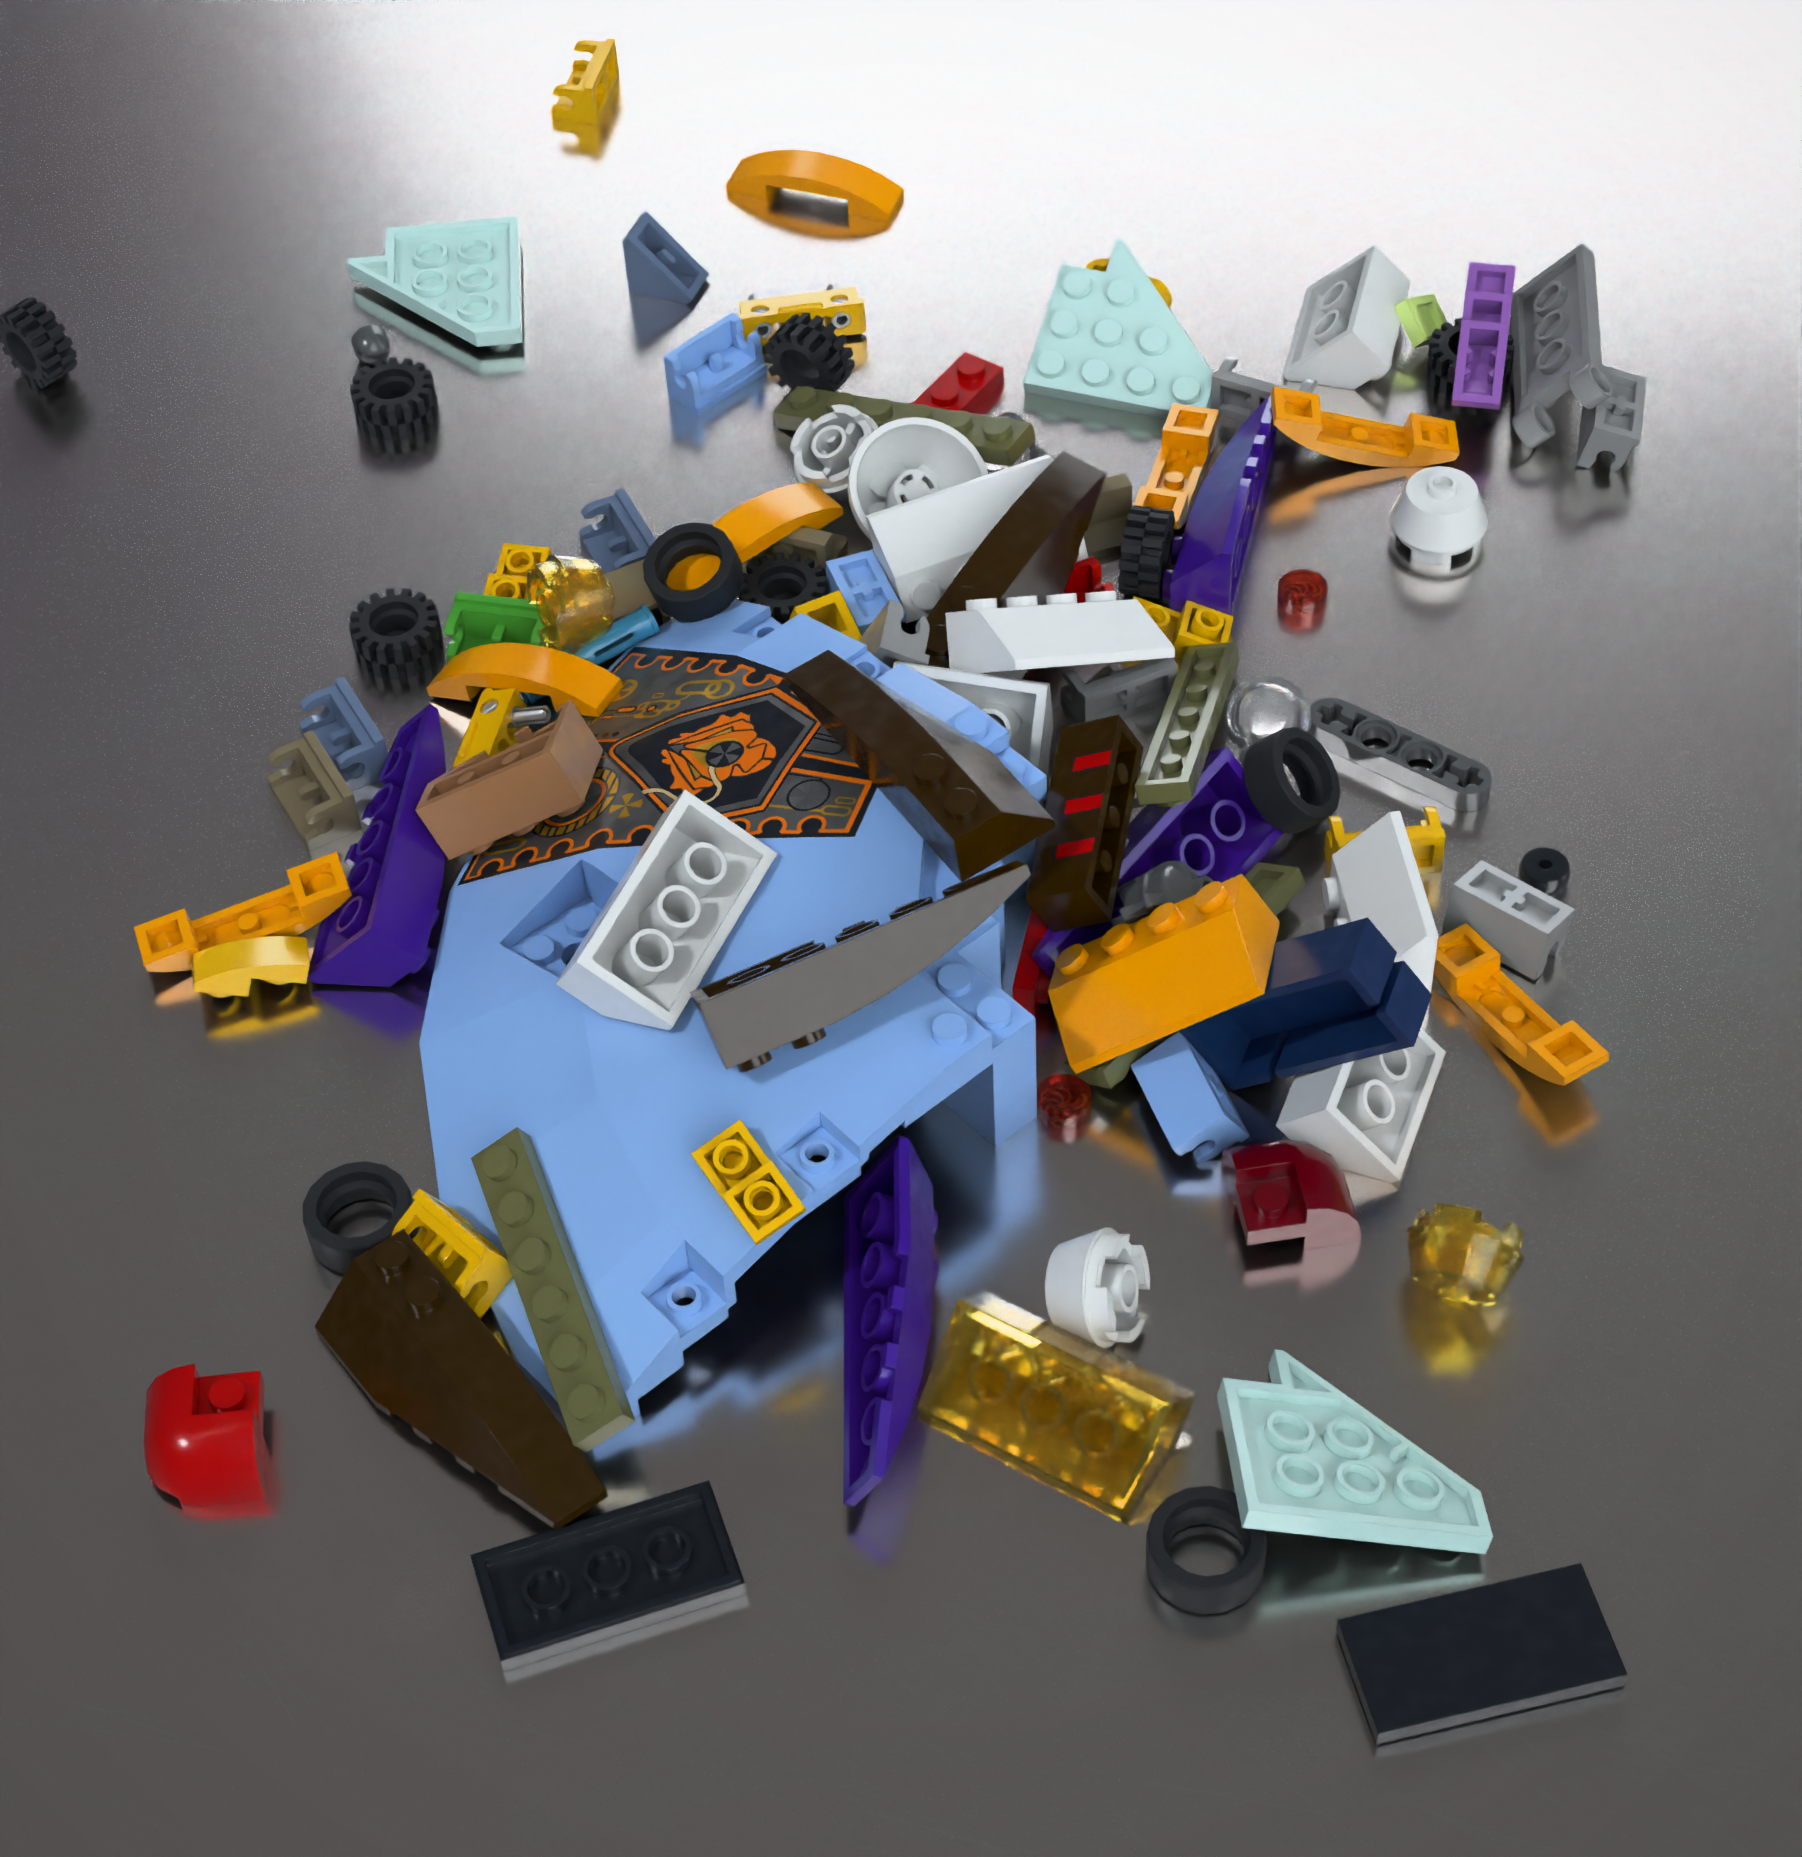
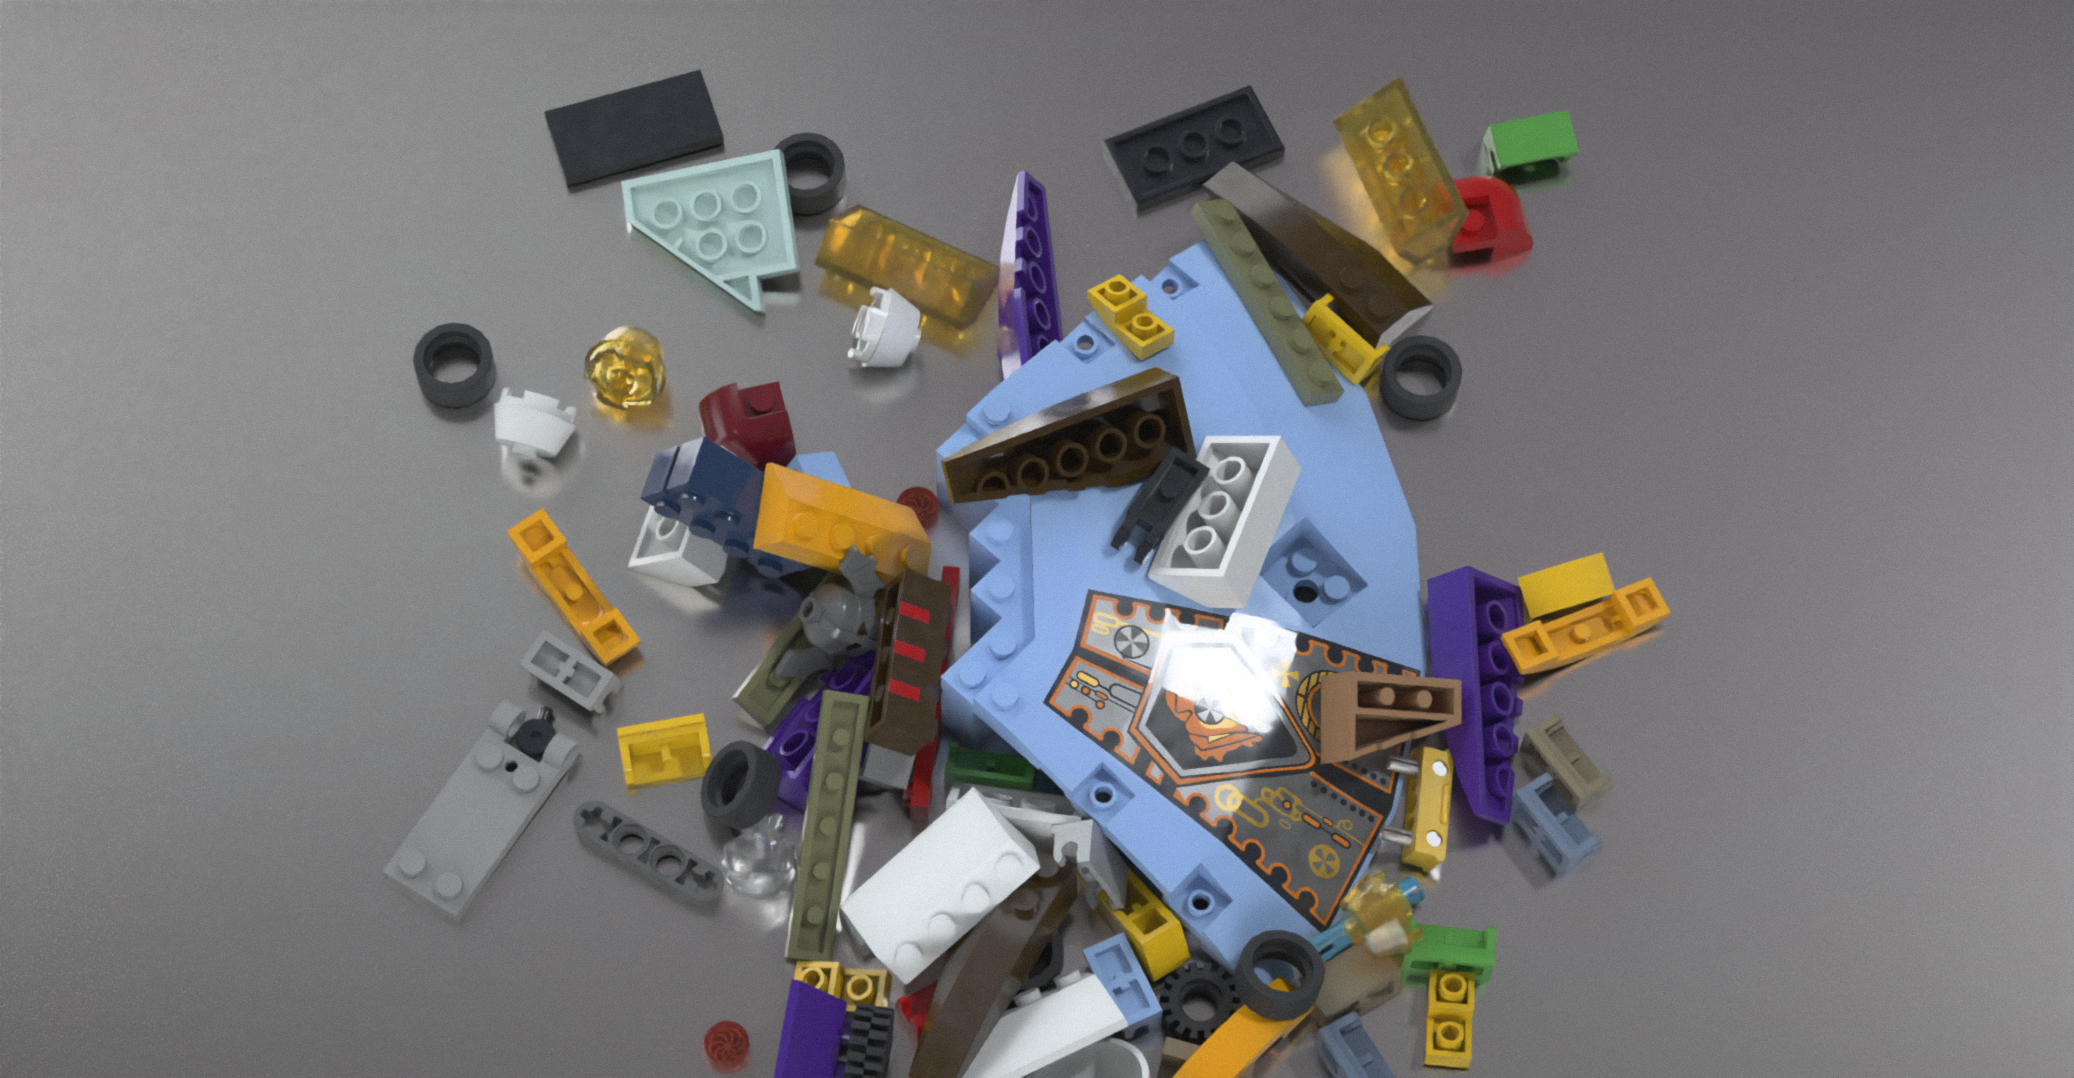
camera: 170 degrees right, 15 degrees up
black tyre [349,588,444,679] -> none
light orange slope [426,643,623,717] -> none
dark brown wedge [783,650,1055,882] -> none
white slope [1322,811,1438,1004] -> none
none -> light grey hinge [382,699,581,922]
none -> black tyre [413,322,496,407]
none -> white cone [494,388,577,460]
none -> black hinge [1110,446,1210,565]
none -> clear yellow slope [1332,76,1469,267]
none -> bright green hinge [1483,110,1579,172]

